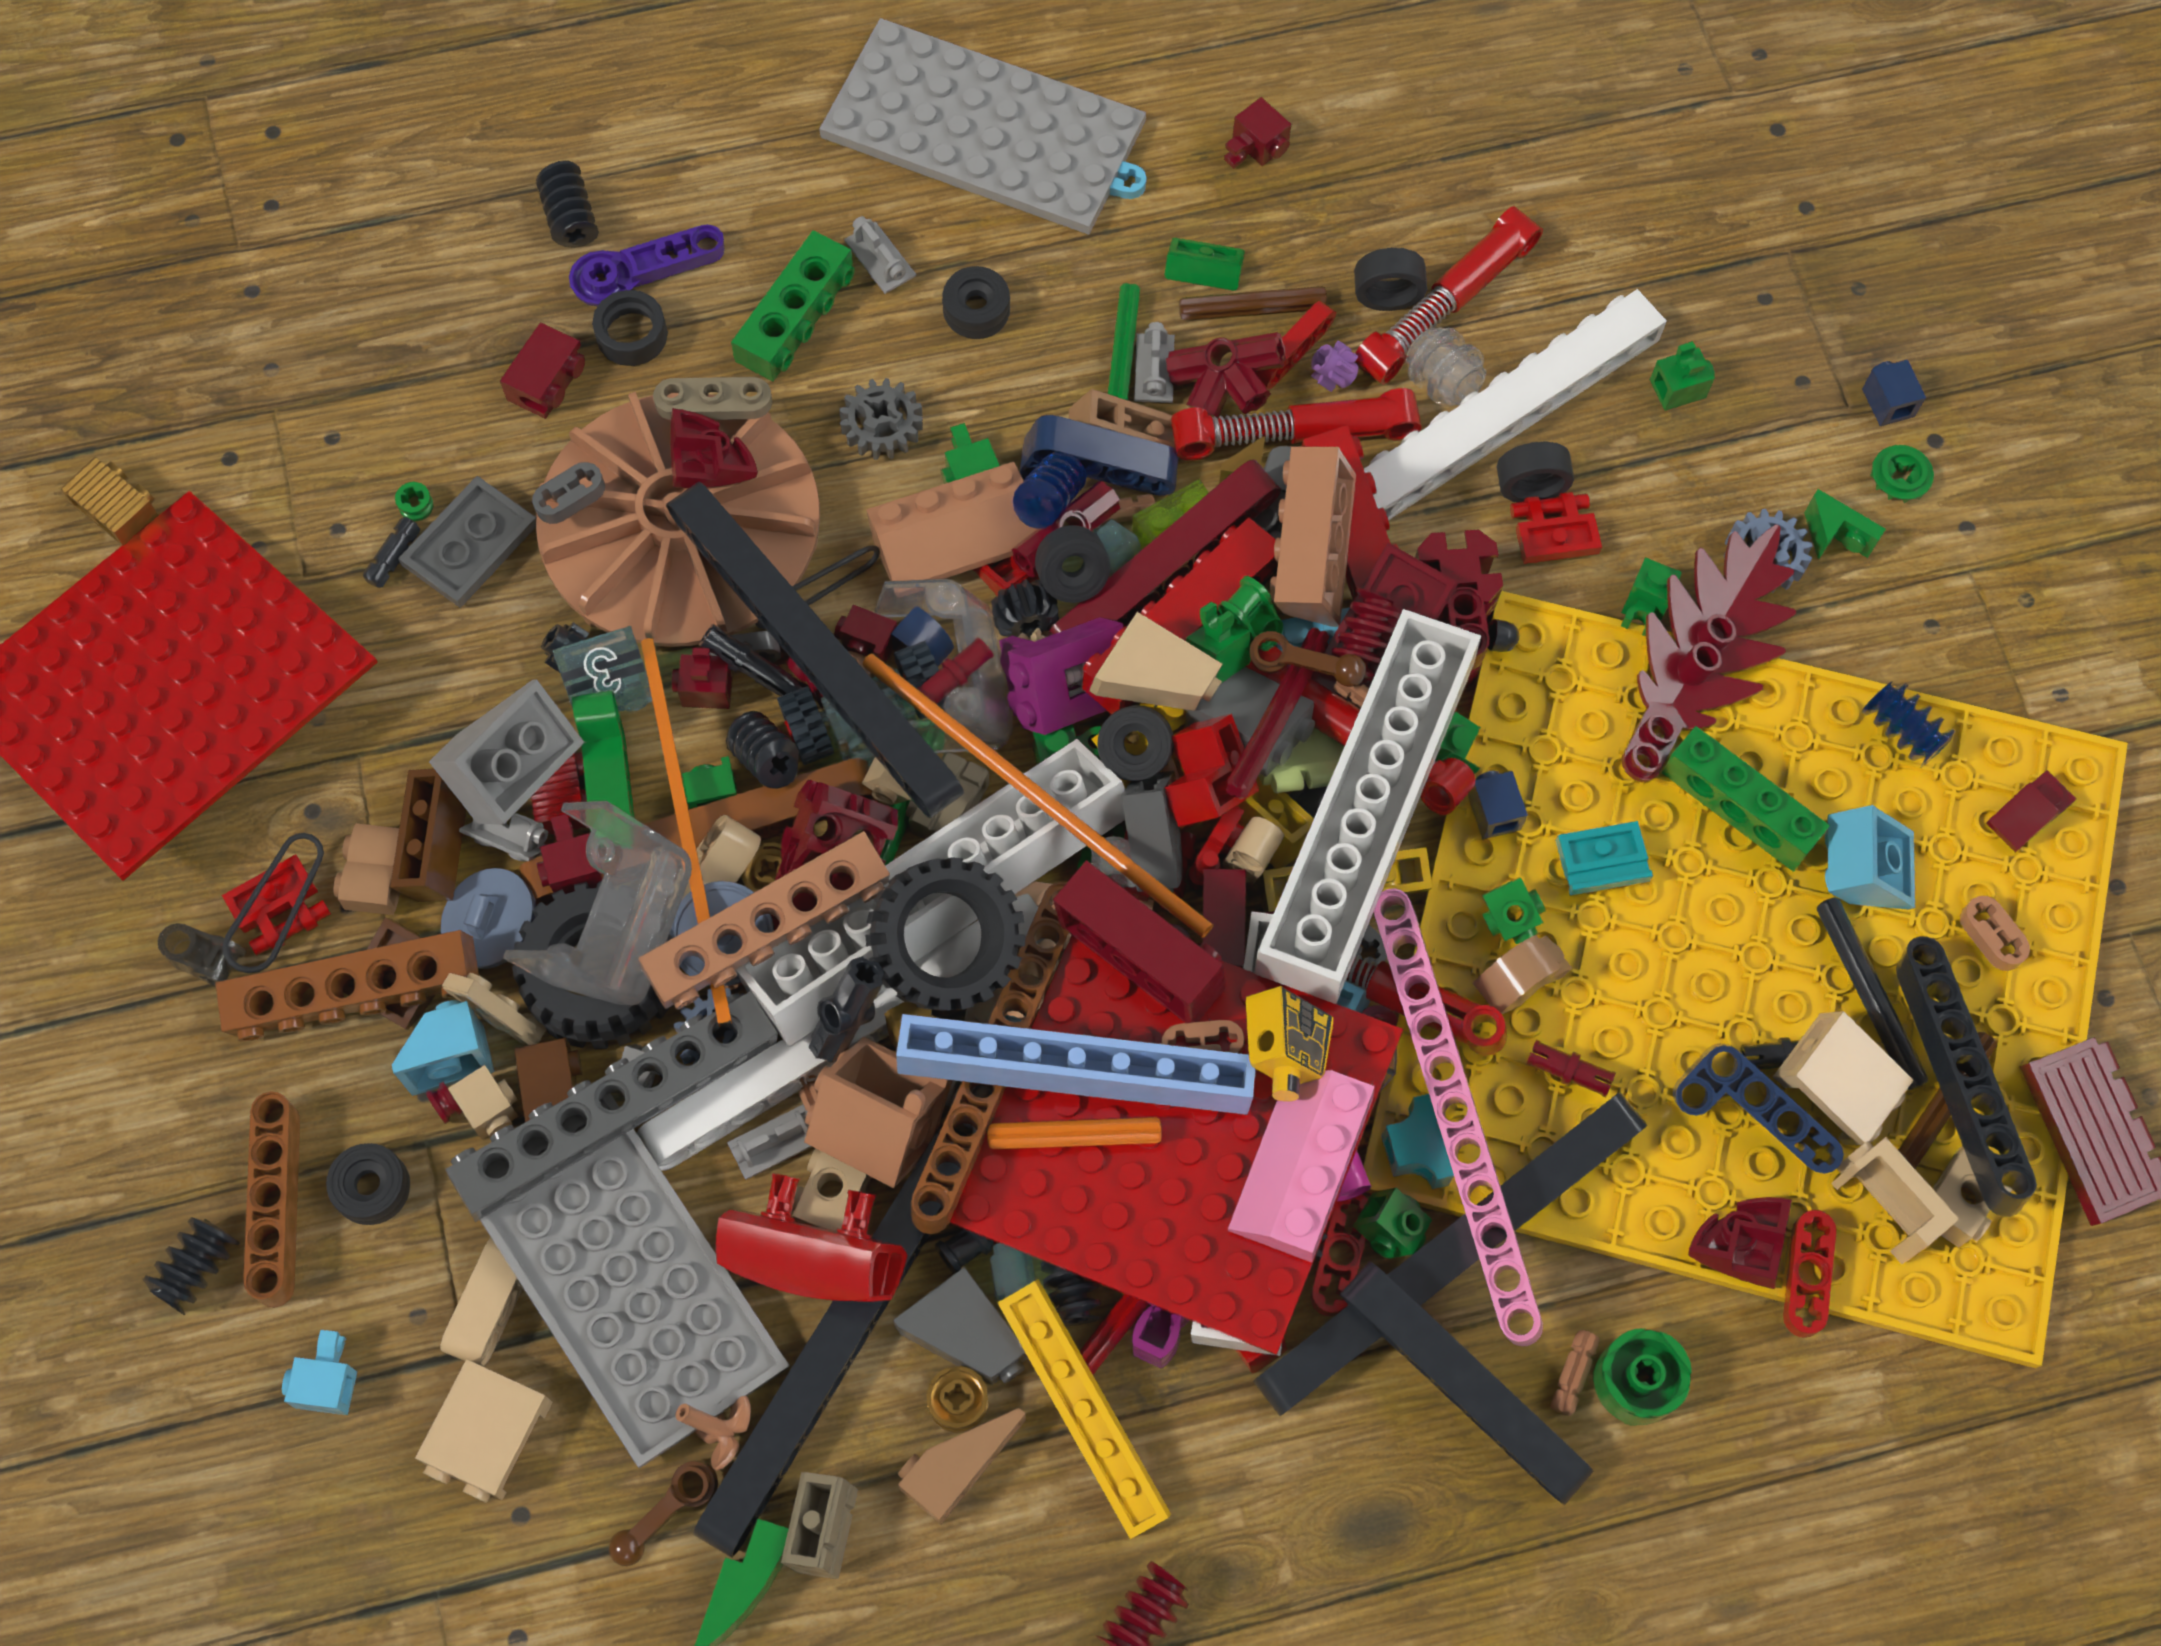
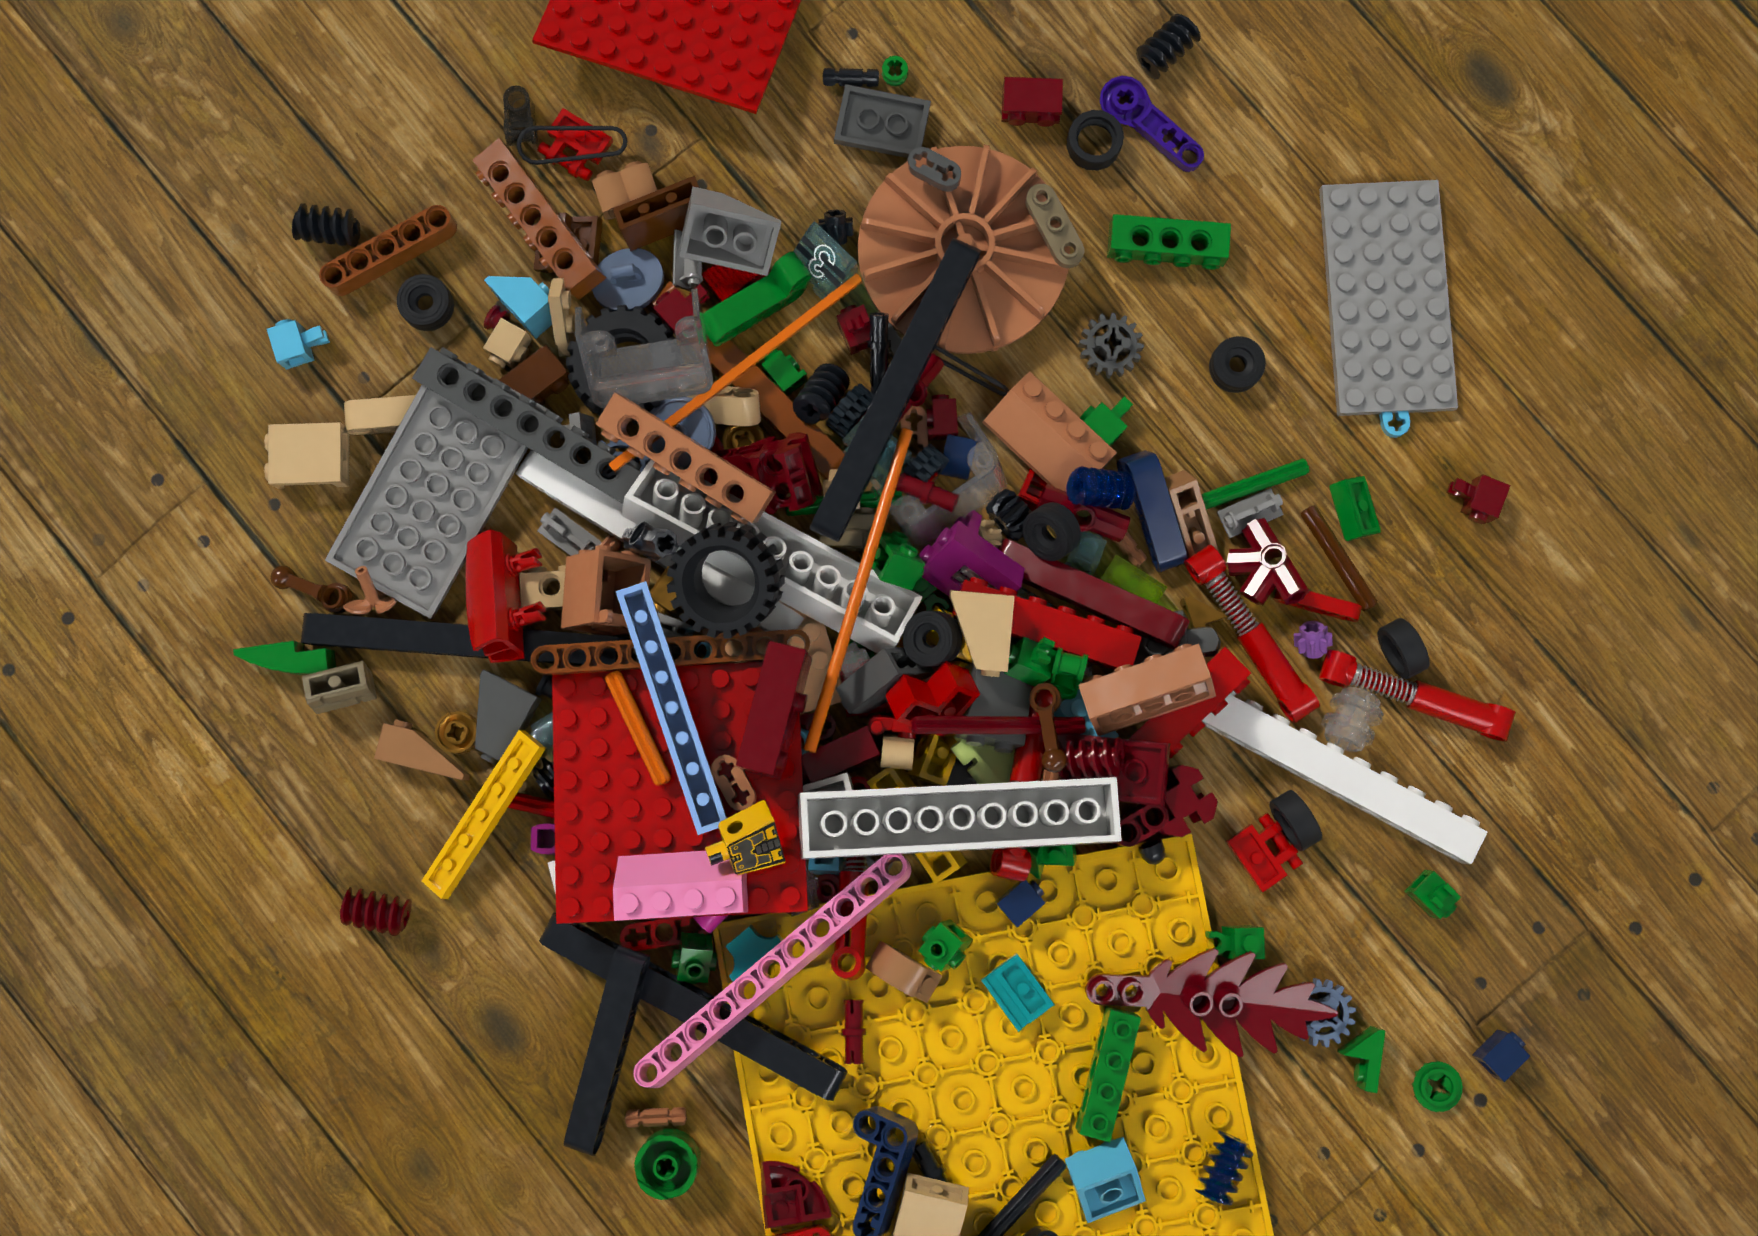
camera: 65 degrees right, 15 degrees up
dark red brick [671,408,758,488] -> none
light grey hinge [844,216,916,294] -> none
none -> green brick [872,530,925,591]

